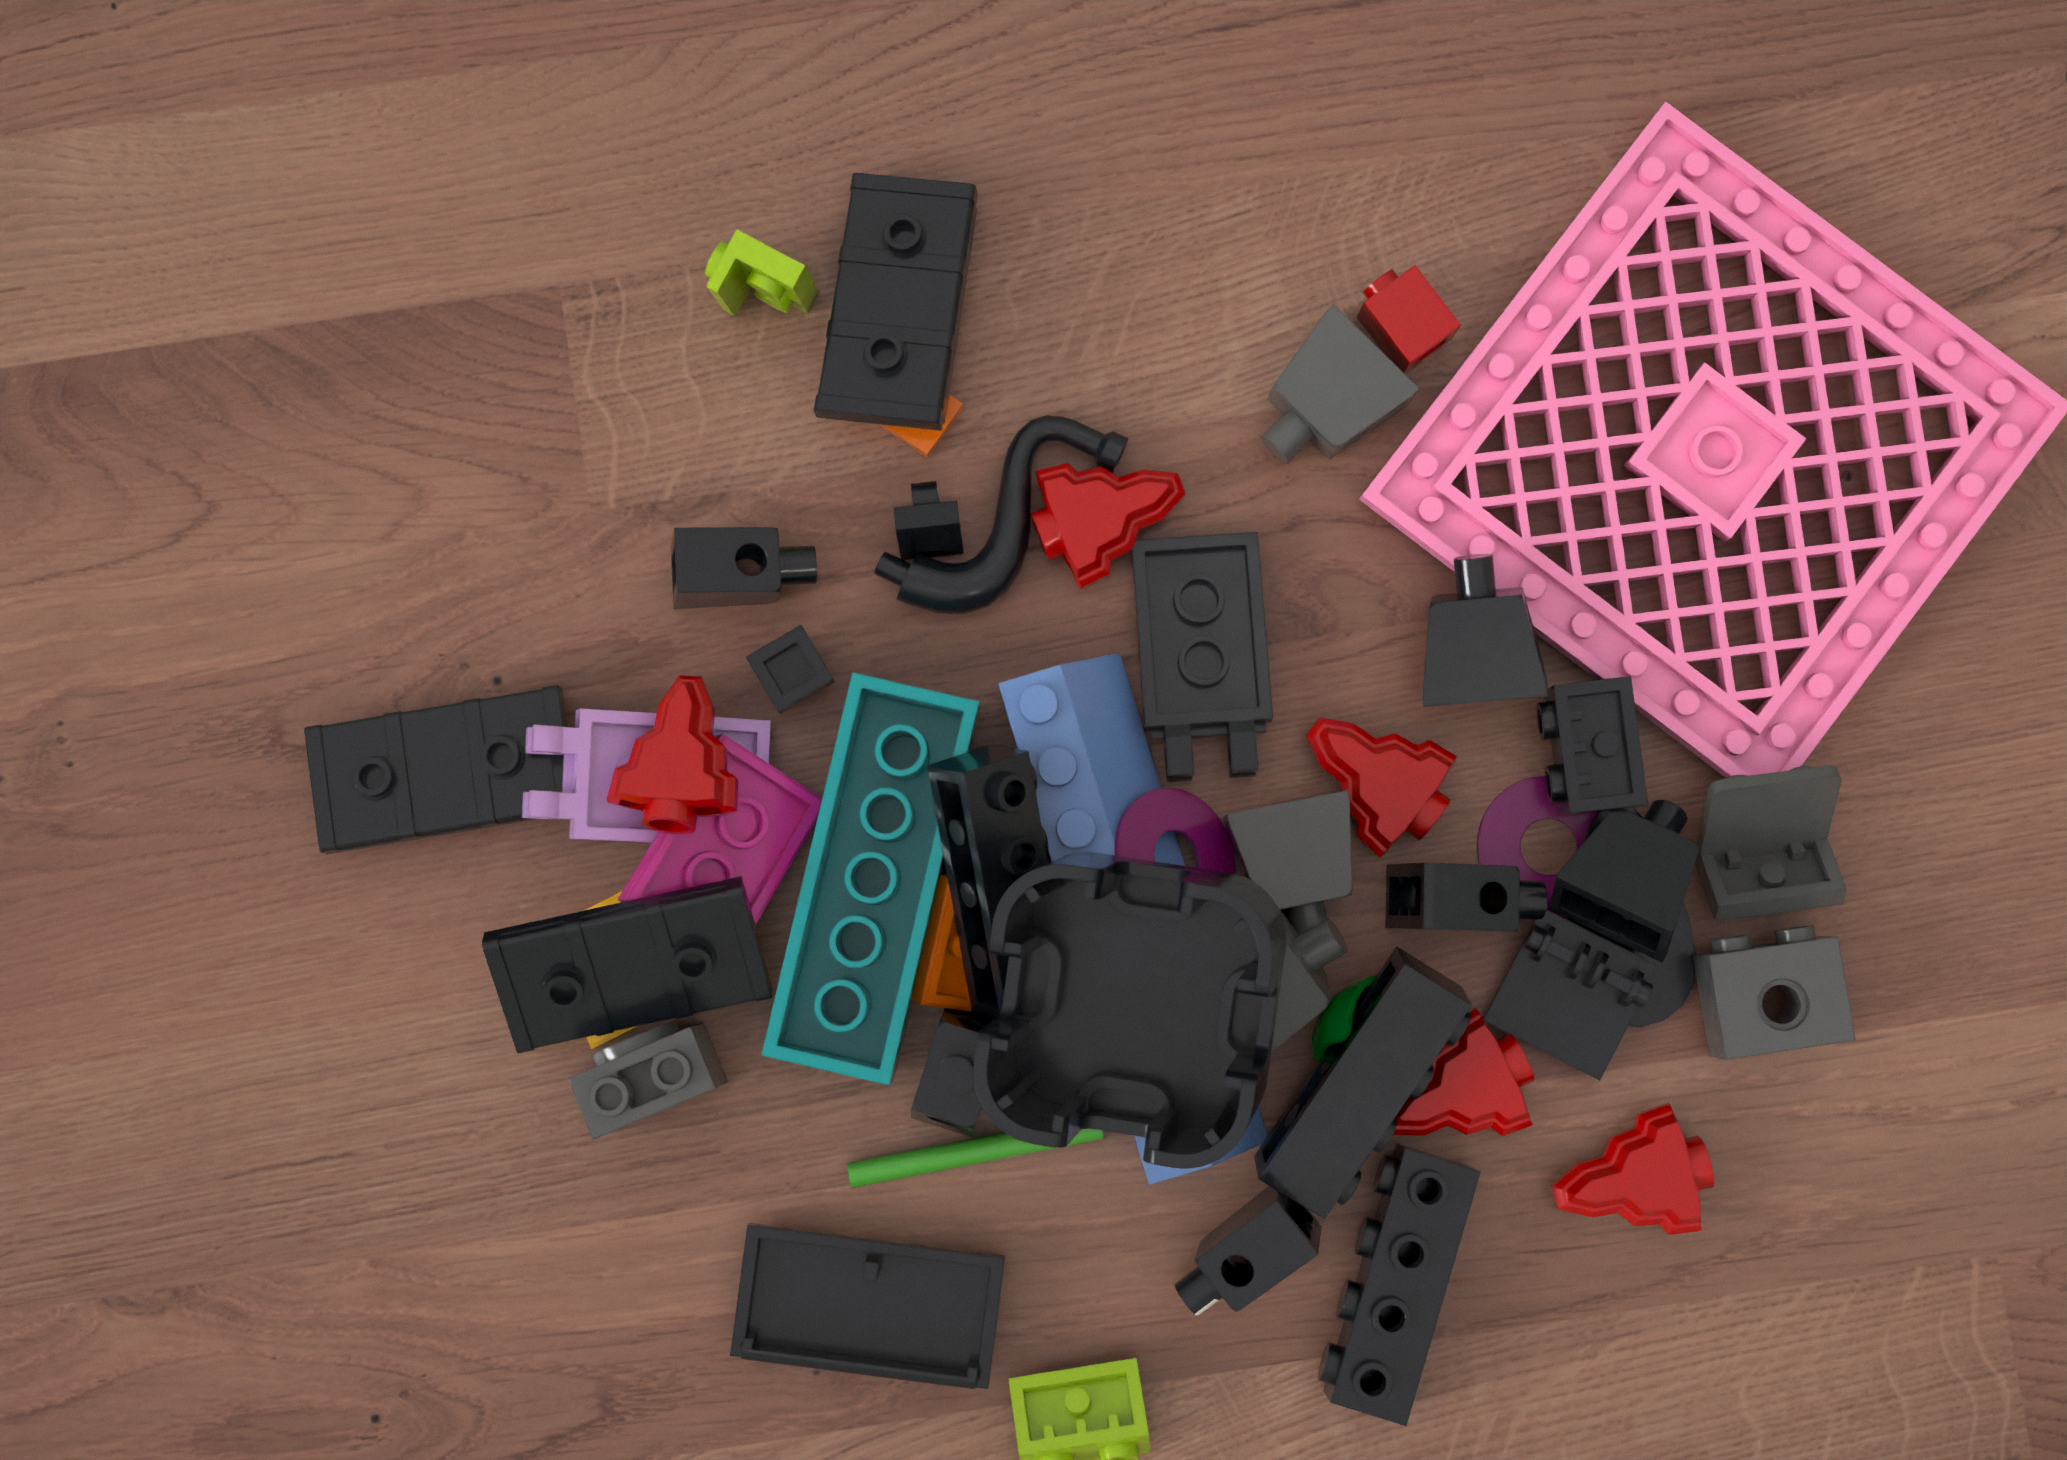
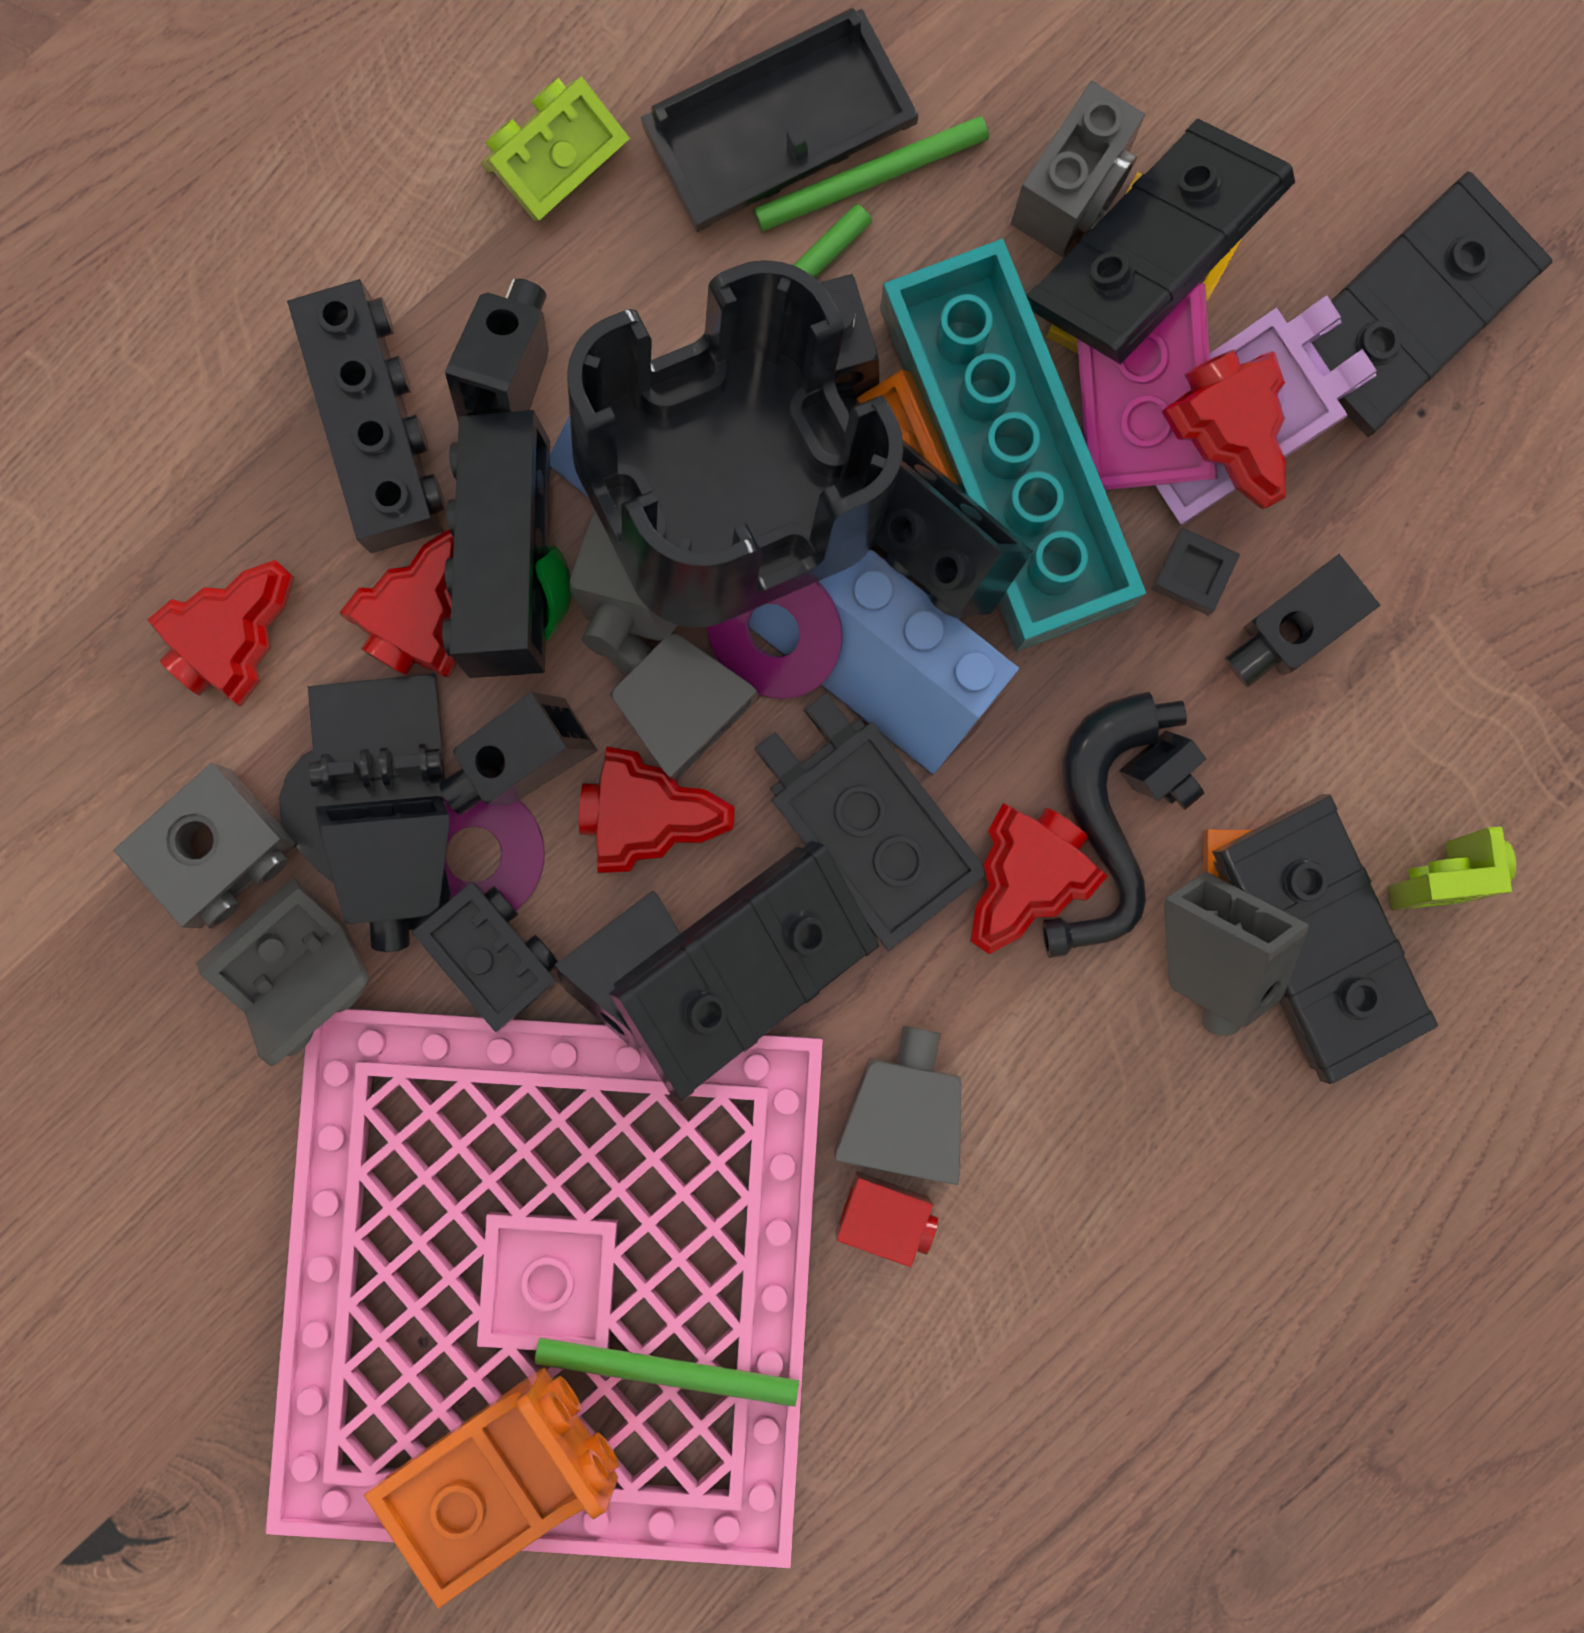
camera: 145 degrees right, 0 degrees up
none -> orange bracket [363,1366,619,1609]
none -> bright green bar [535,1337,799,1407]
none -> black container [609,841,879,1102]
none -> bright green bar [753,116,989,232]
none -> dark grey torso [1164,871,1309,1036]

